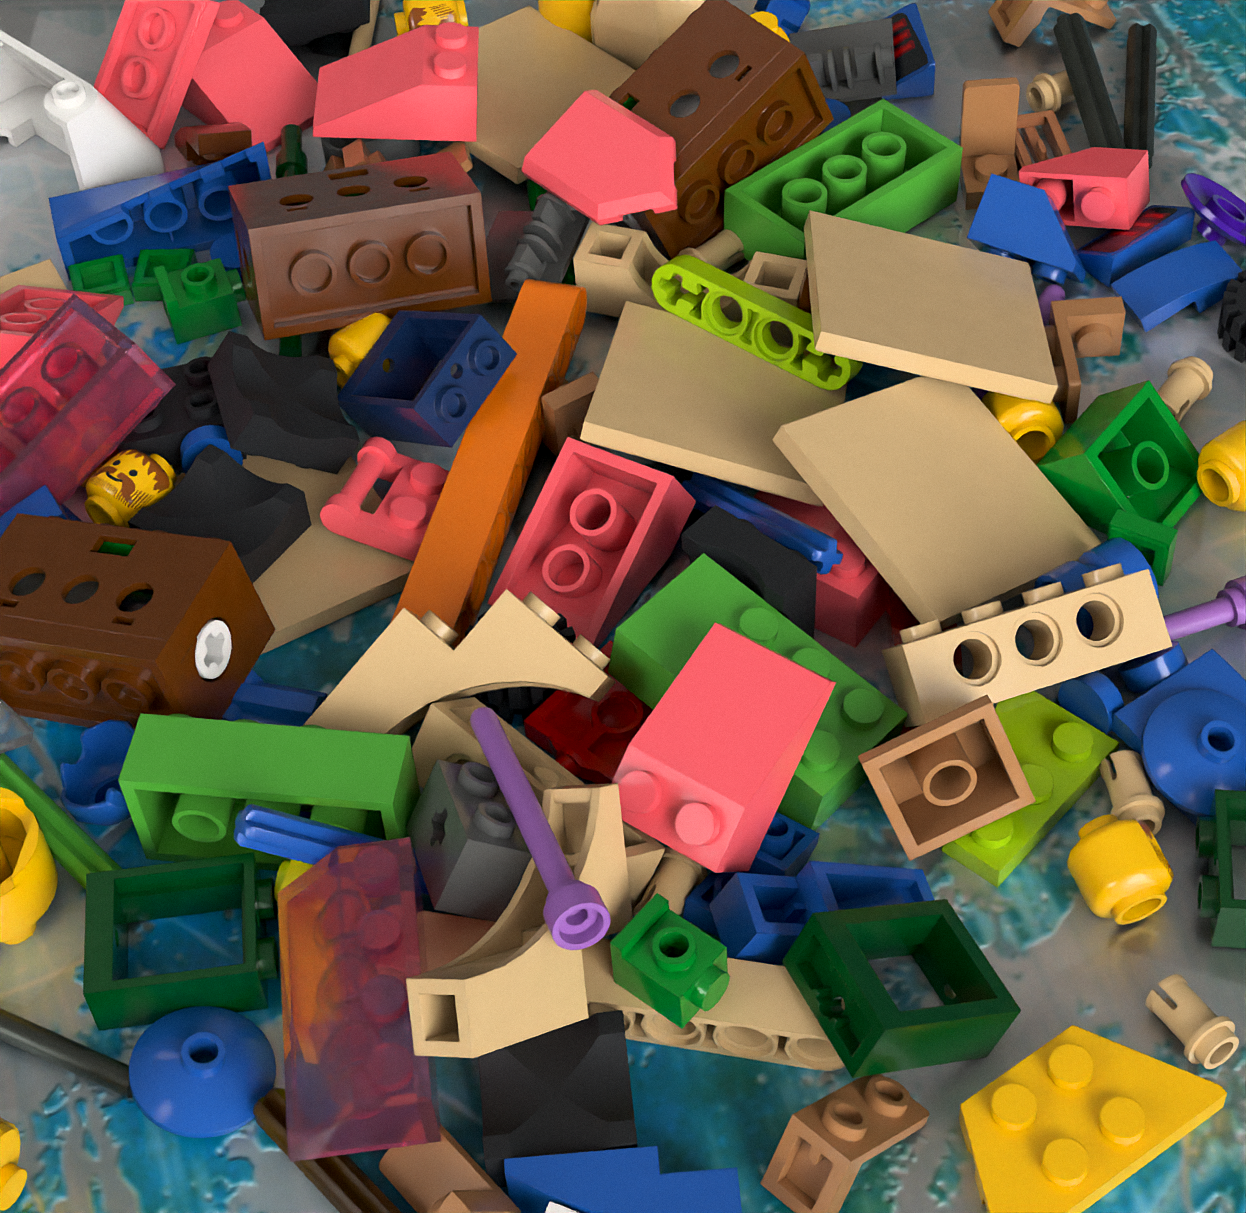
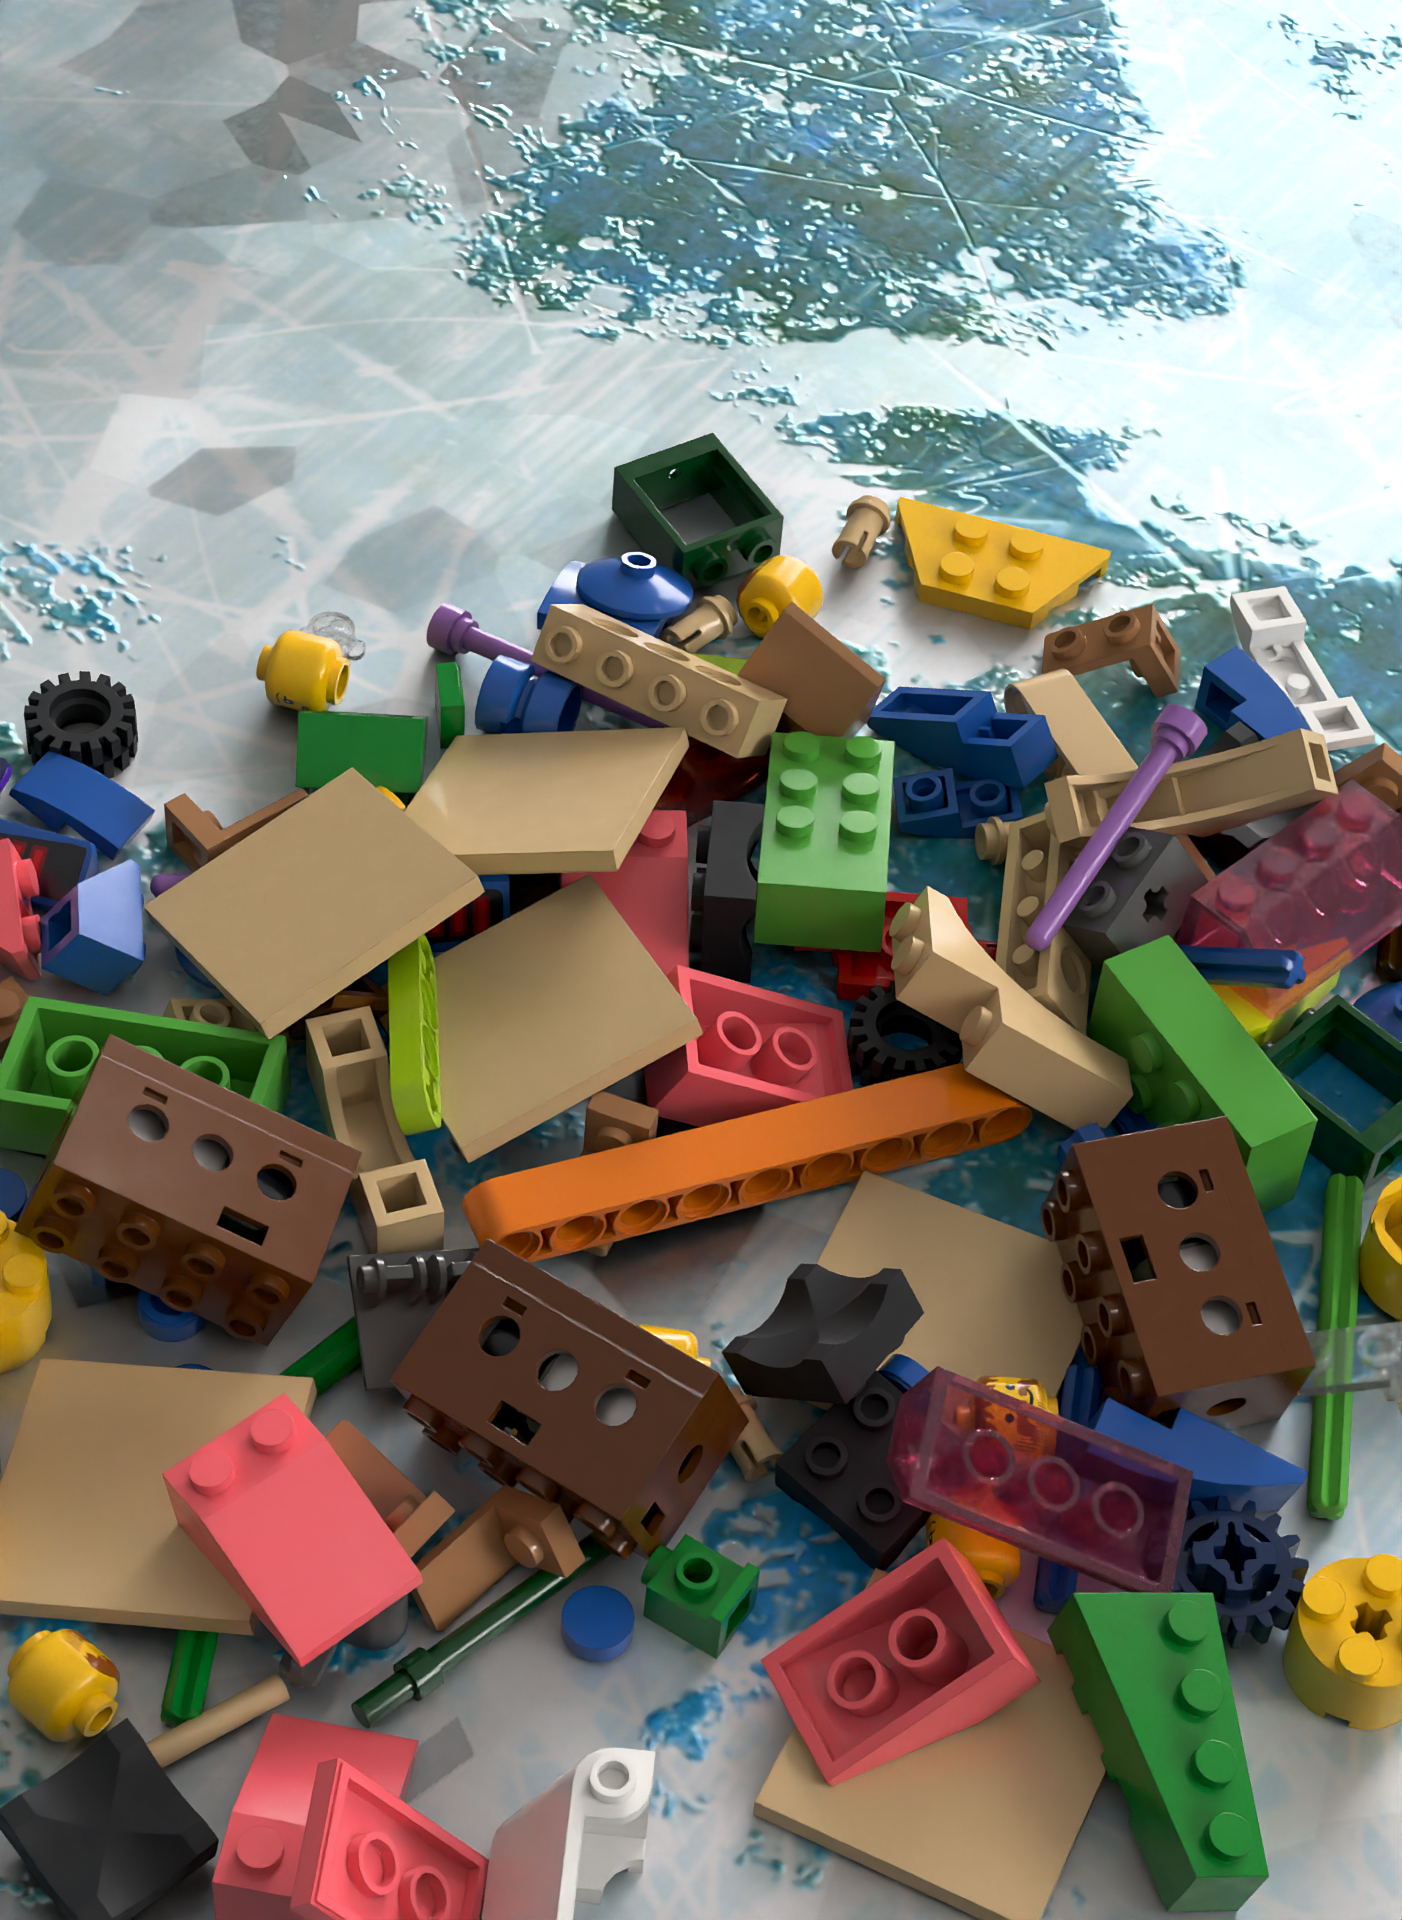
camera: 135 degrees left, 0 degrees up
blue wedge [48,142,272,281] -> none
blue hair [60,719,135,826] -> none
green tile [68,254,134,306] -> none
black brick [128,444,312,584] -> none
green tile [131,249,198,301] -> none
reddish brown slope [174,122,252,165] -> none
coral plate [320,436,449,561] -> none
dark blue window [338,310,517,448] -> none
coral tile [521,89,677,225] -> none
green brick [610,893,730,1029] -> none
coral slope [611,622,836,873] -> none
blue axle [681,472,843,575] -> none
dark green window [782,899,1021,1078] -> none
tan pin [1157,356,1213,424] -> none

